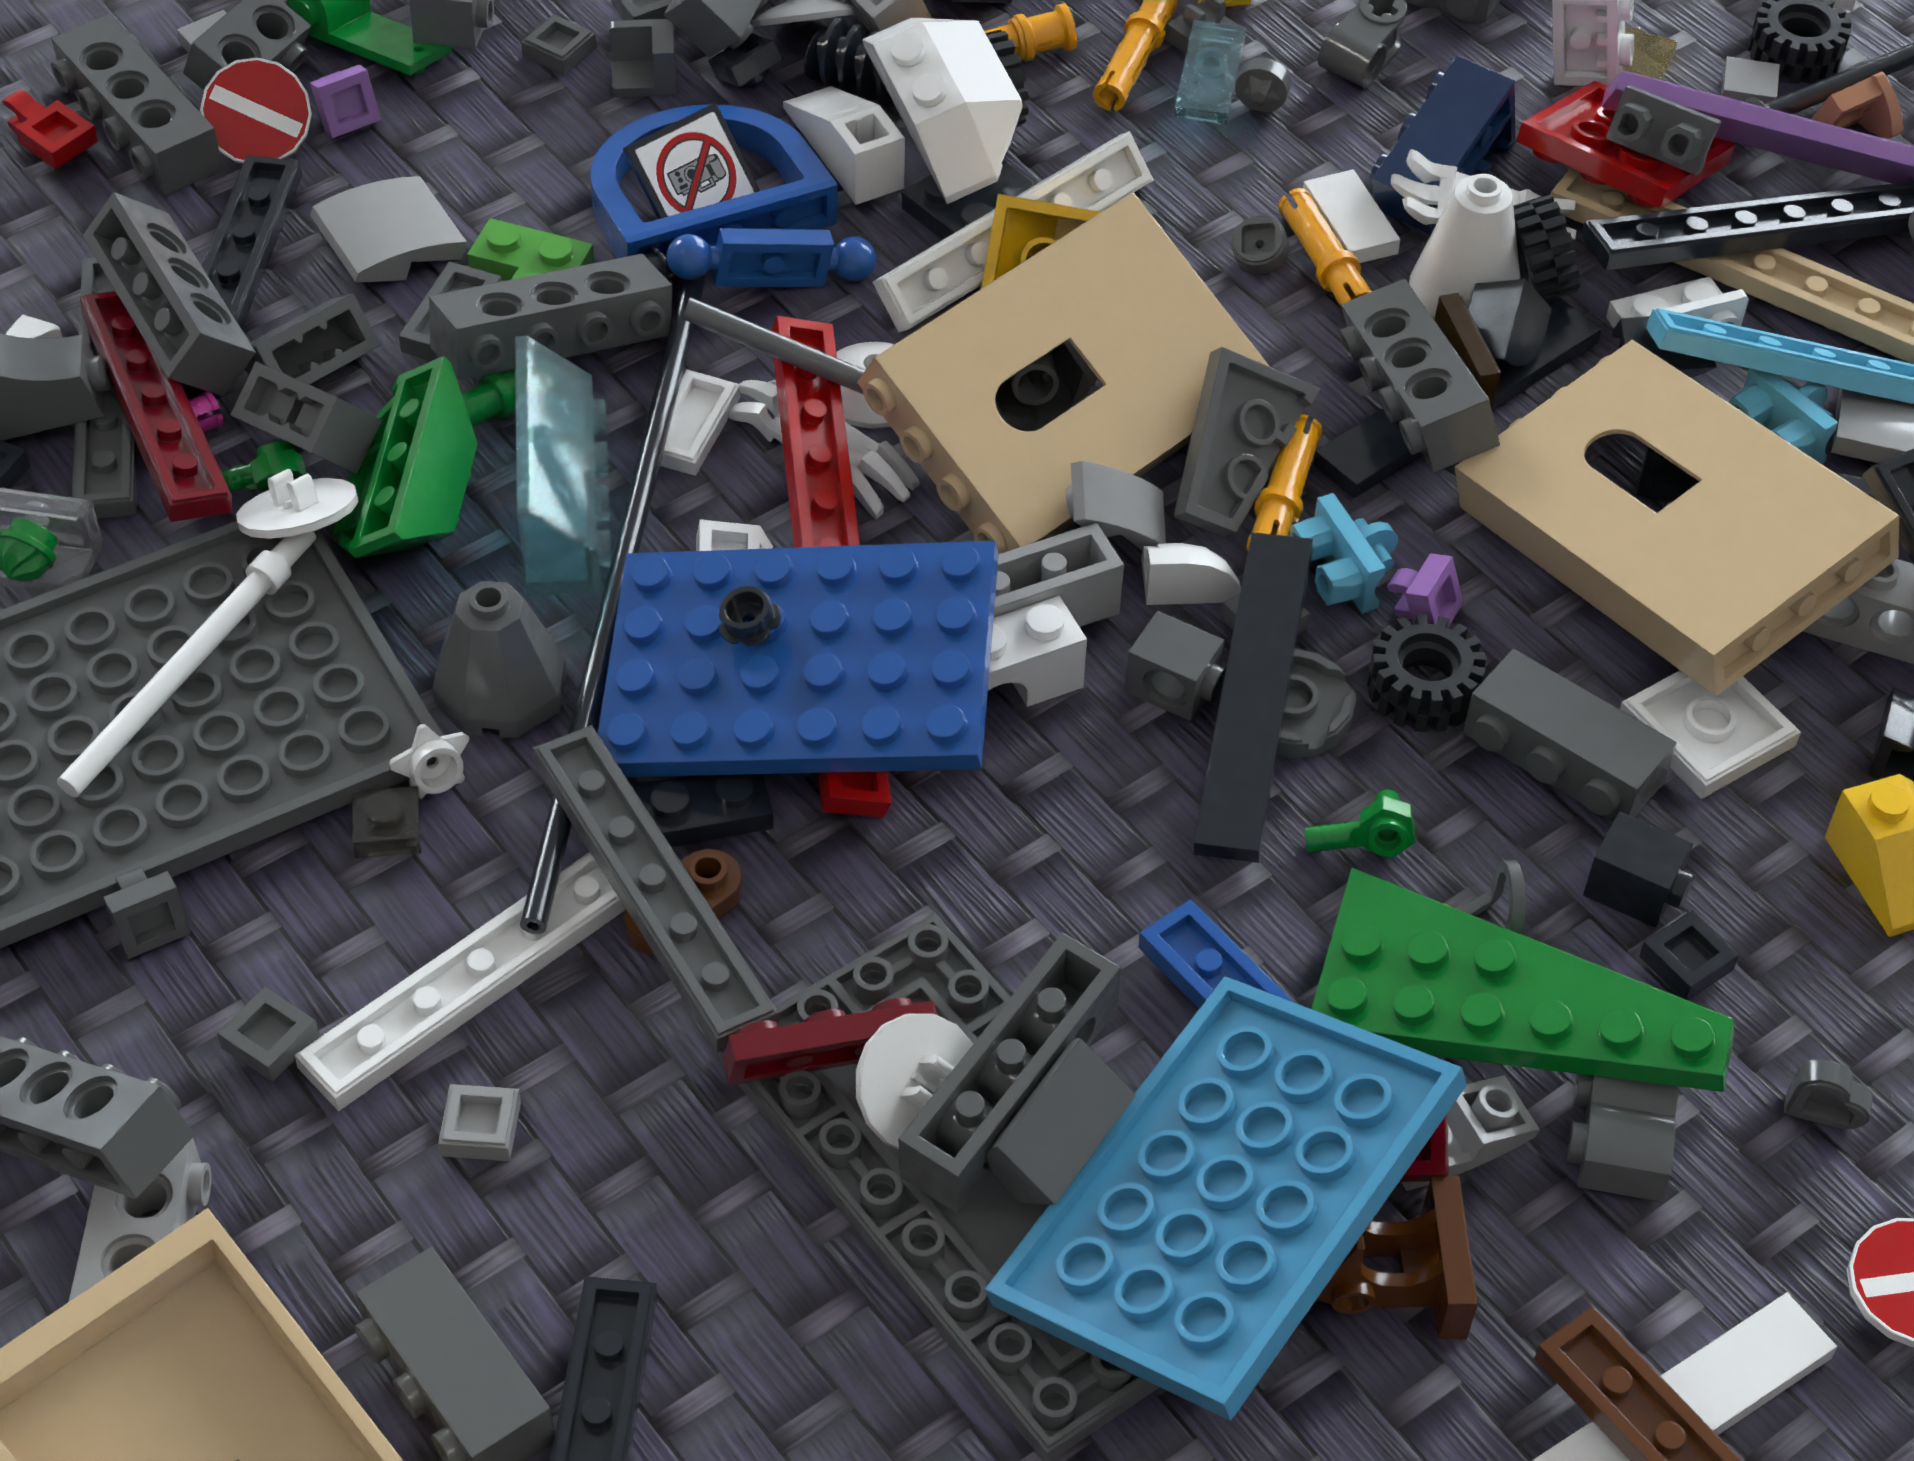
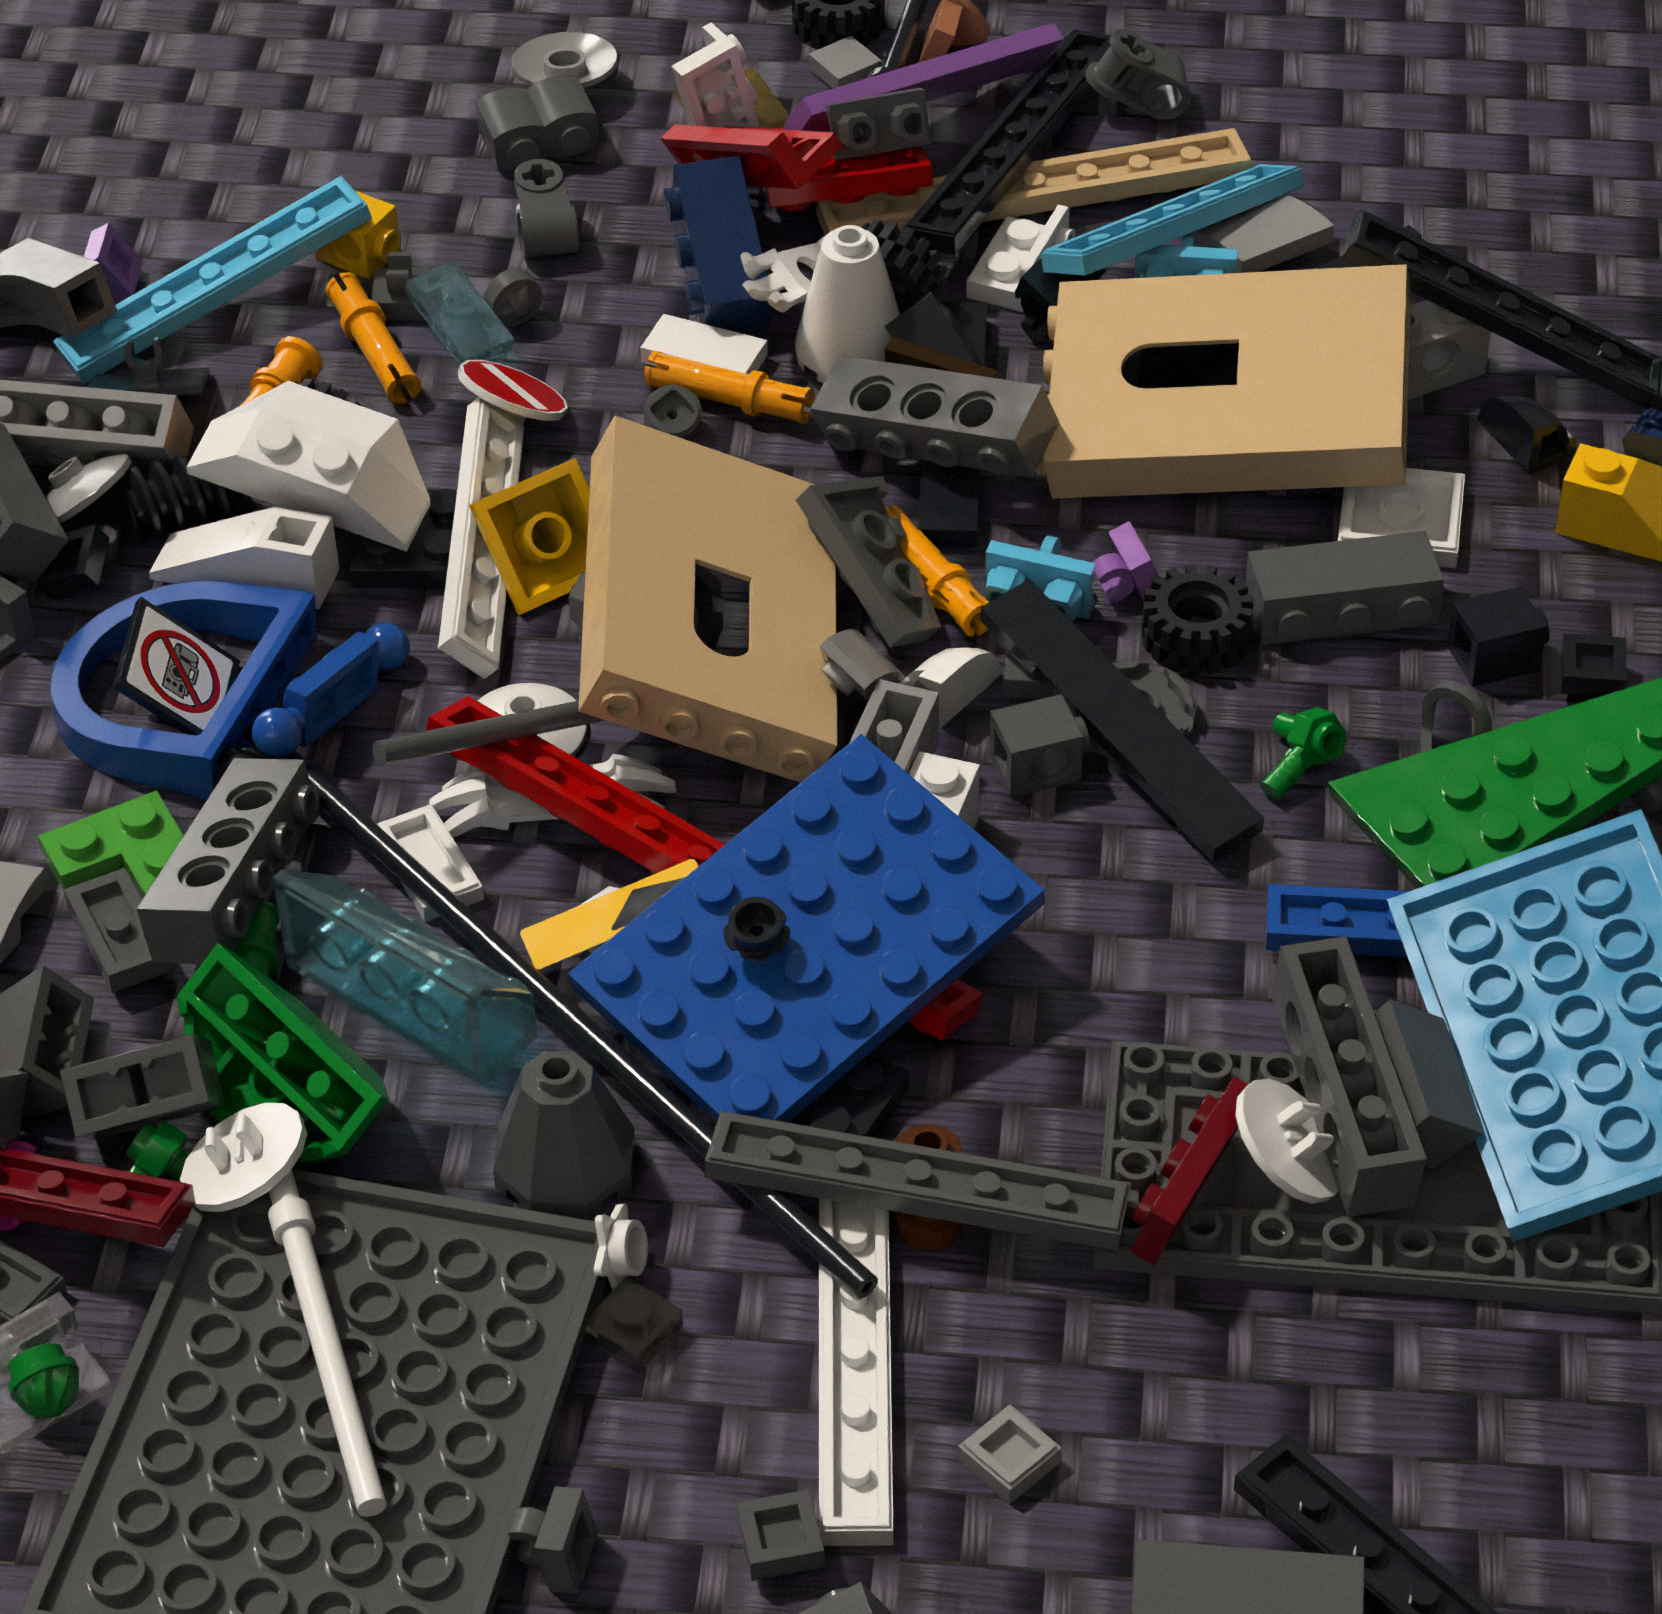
camera: 45 degrees left, 5 degrees down
none -> piece [458,360,568,424]
none -> yellow sticker [520,859,698,970]
none -> red fence [660,124,843,190]

